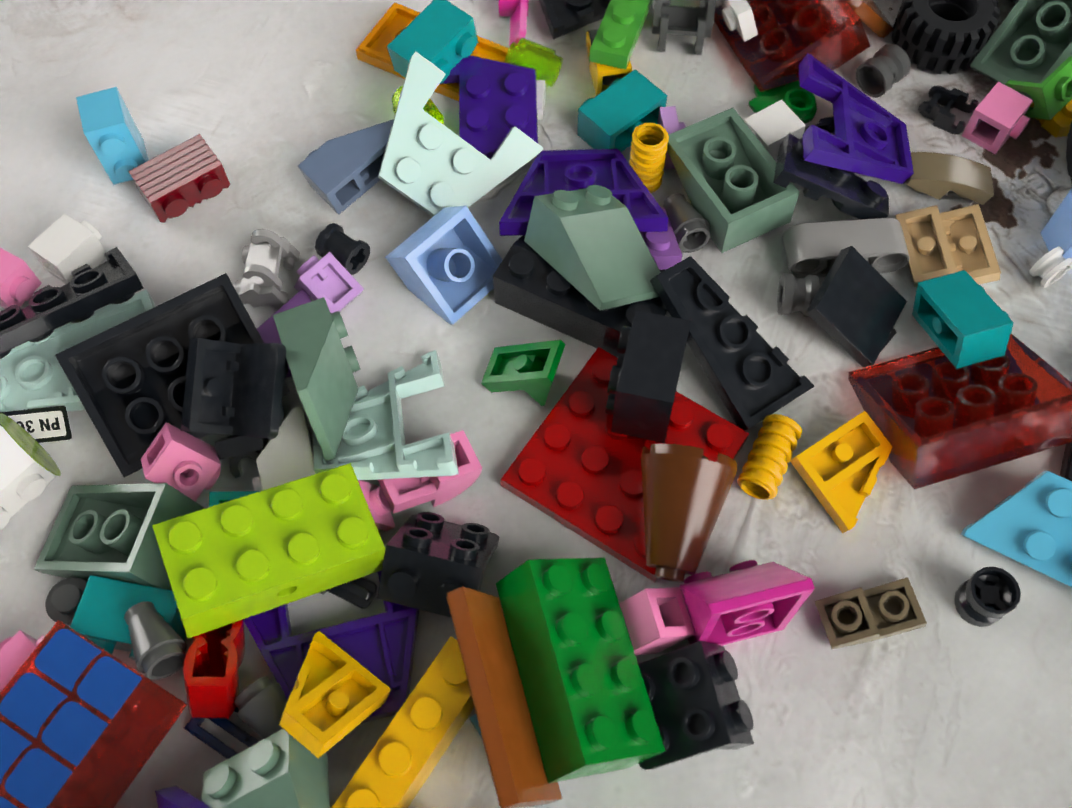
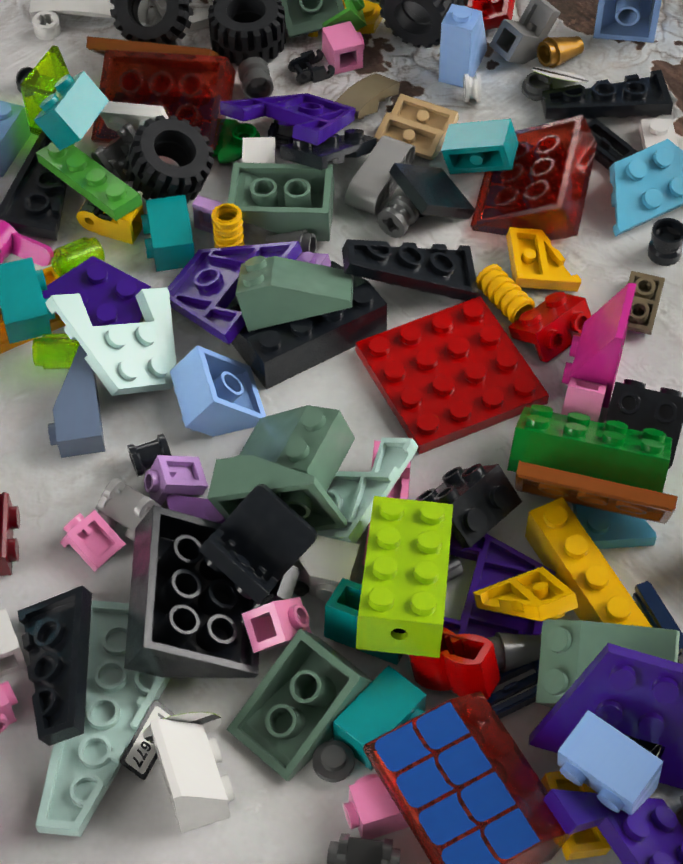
camera: 60 degrees left, 10 degrees down
dark grey cone [124,601,187,680] -> none
green slope [481,339,566,406] -> none
black brick [605,310,691,443] -> none
reddish brown cone [641,443,737,583] -> none
none -> bright pink bracket [60,510,126,572]
none -> black tyre [124,115,214,203]
none -> sand green slope [239,405,355,492]
none -> red bracket [508,292,591,363]

